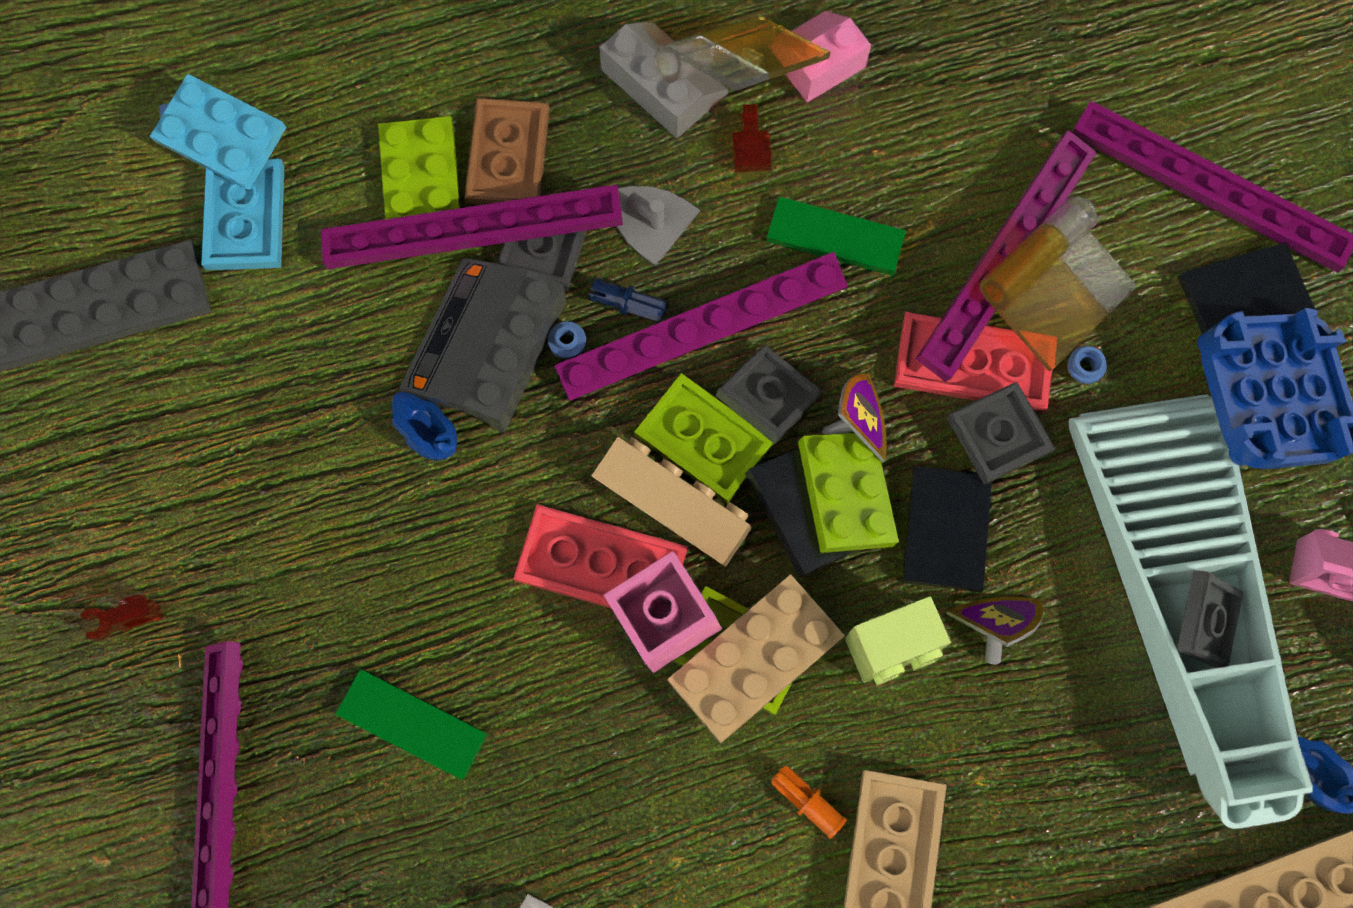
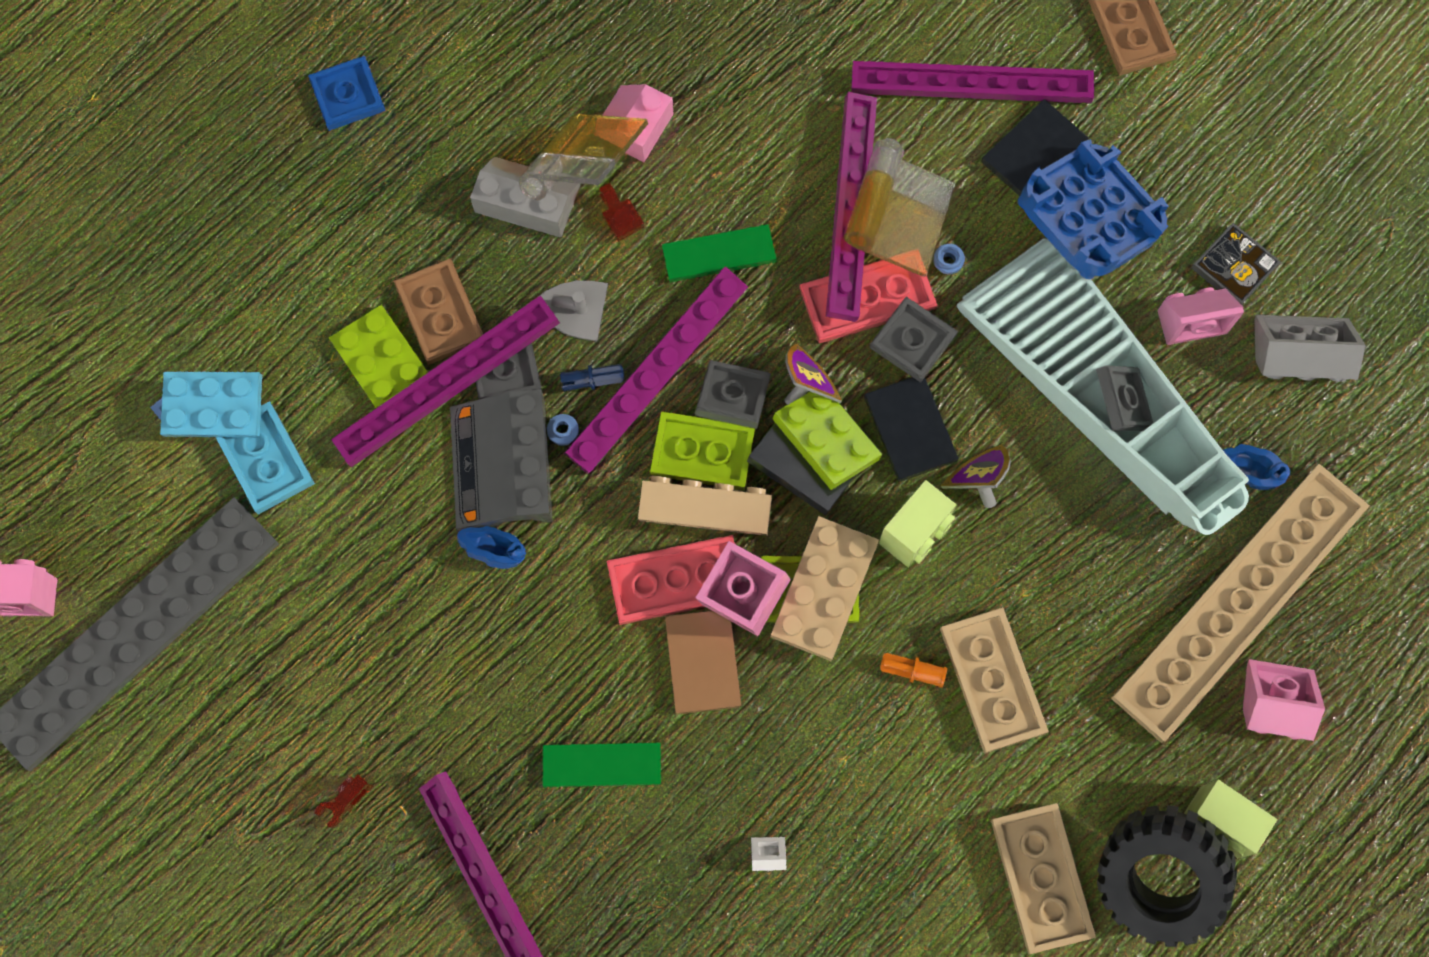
camera: 25 degrees left, 0 degrees up
none -> medium nougat tile [665,611,741,715]

